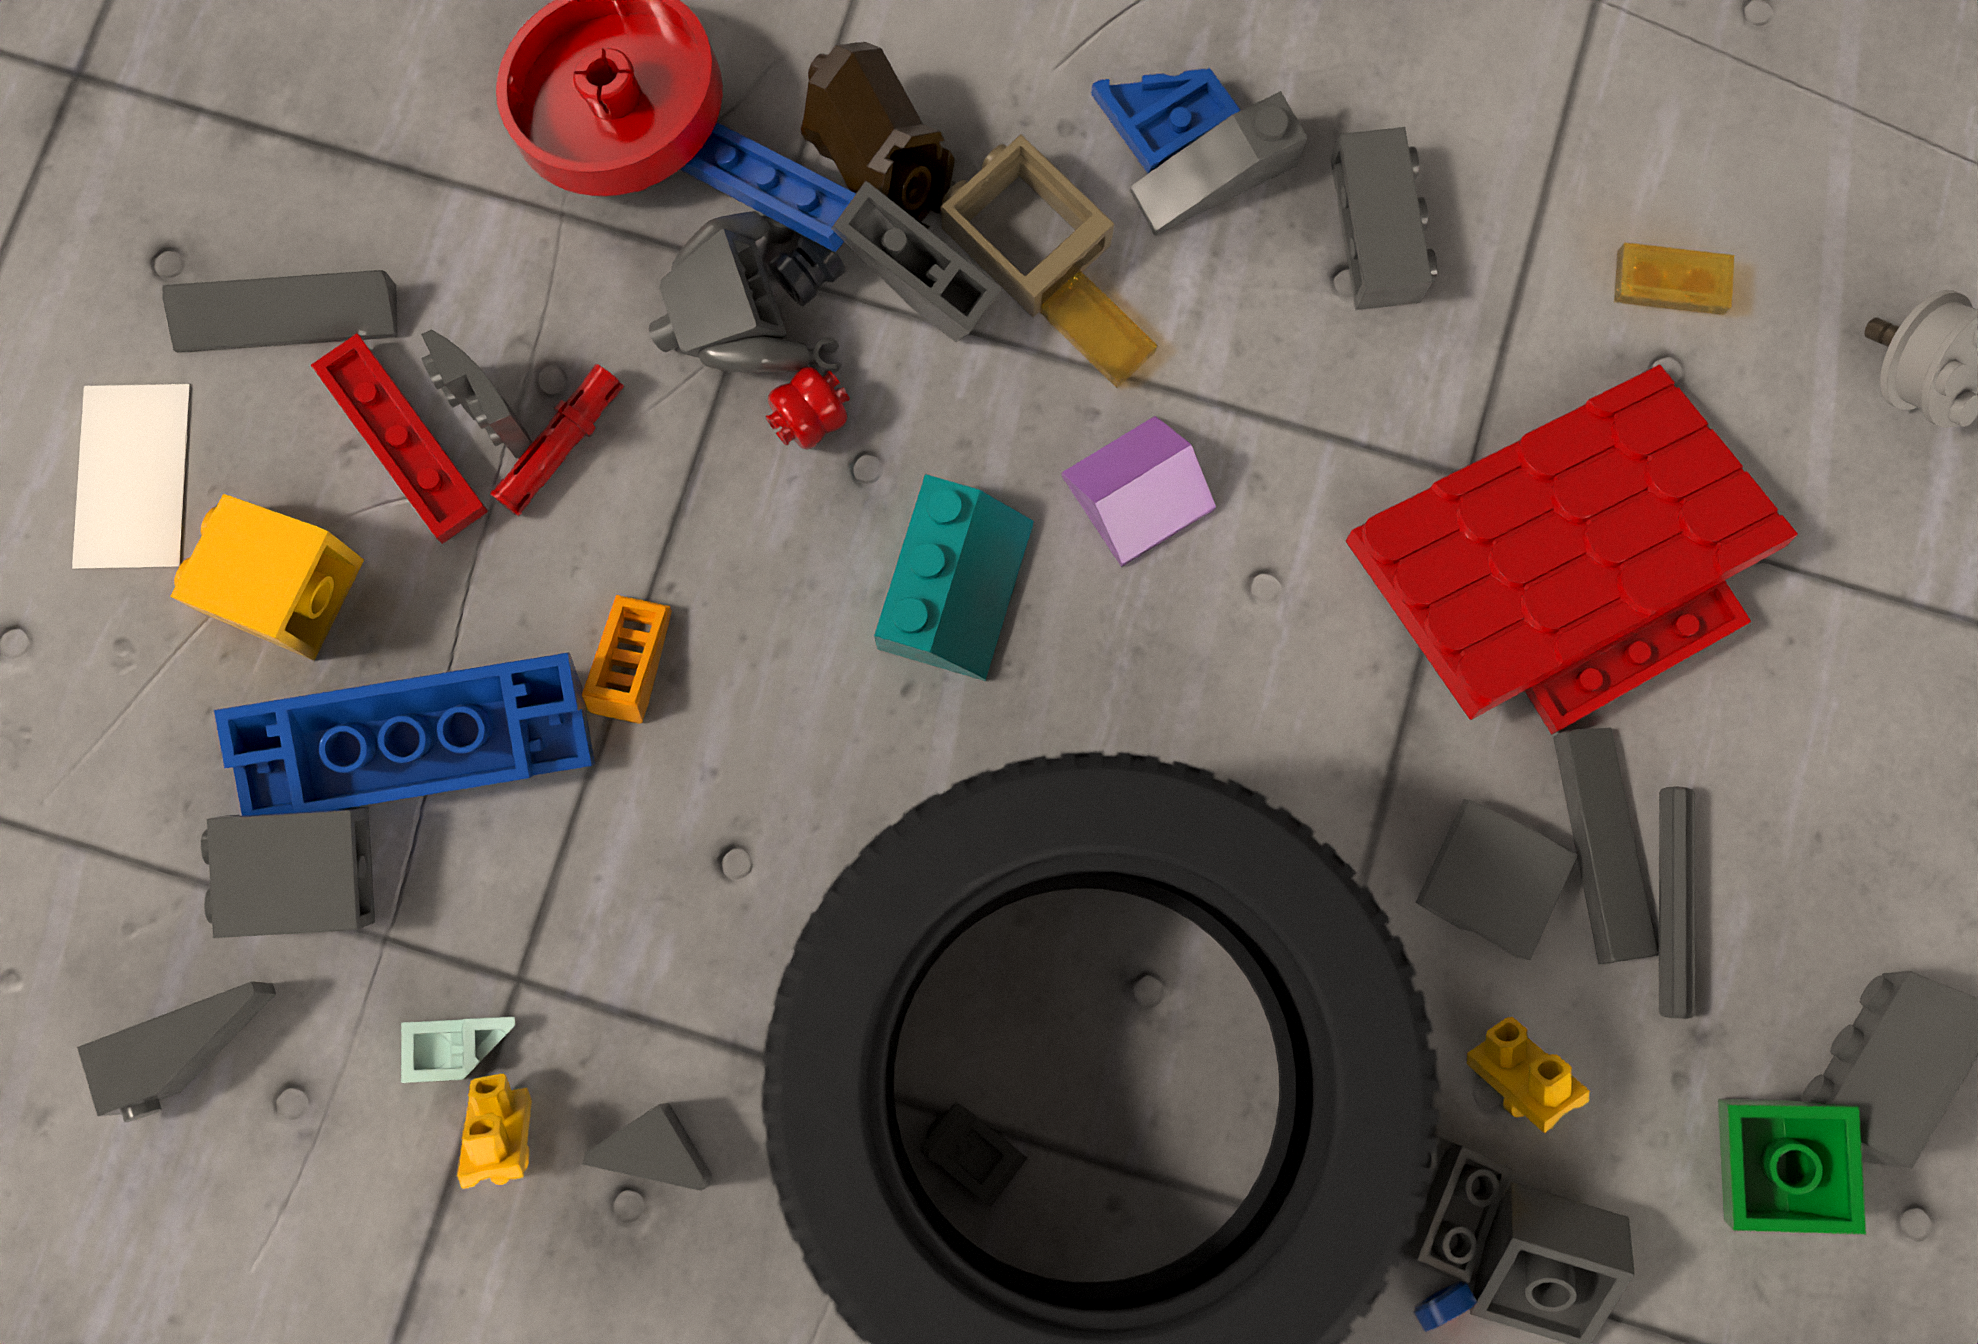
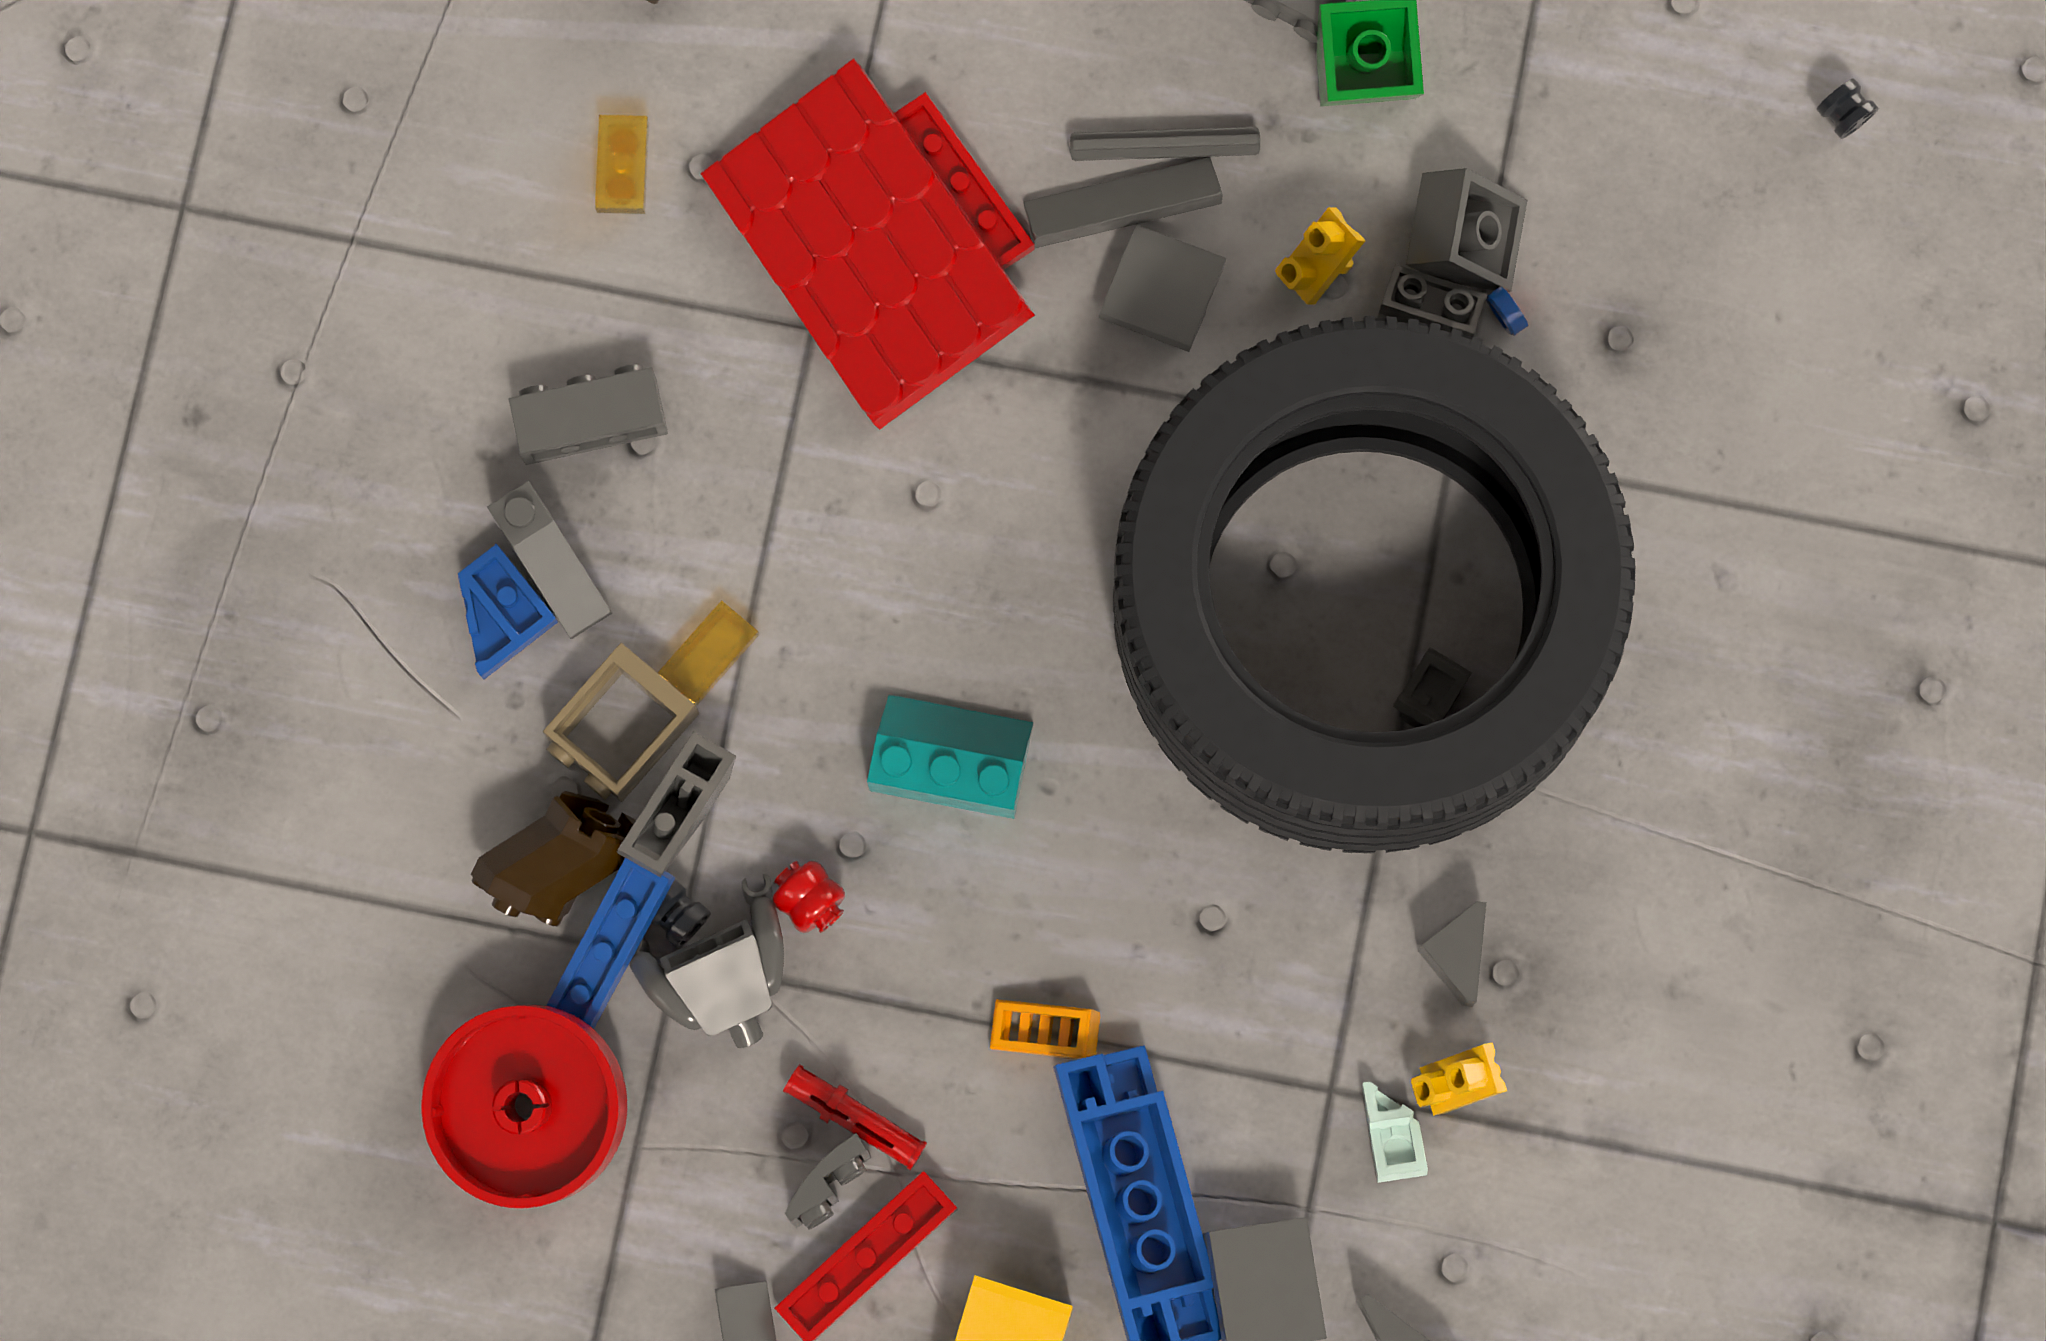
camera: 90 degrees left, 0 degrees up
slope [1061,416,1216,567] -> none

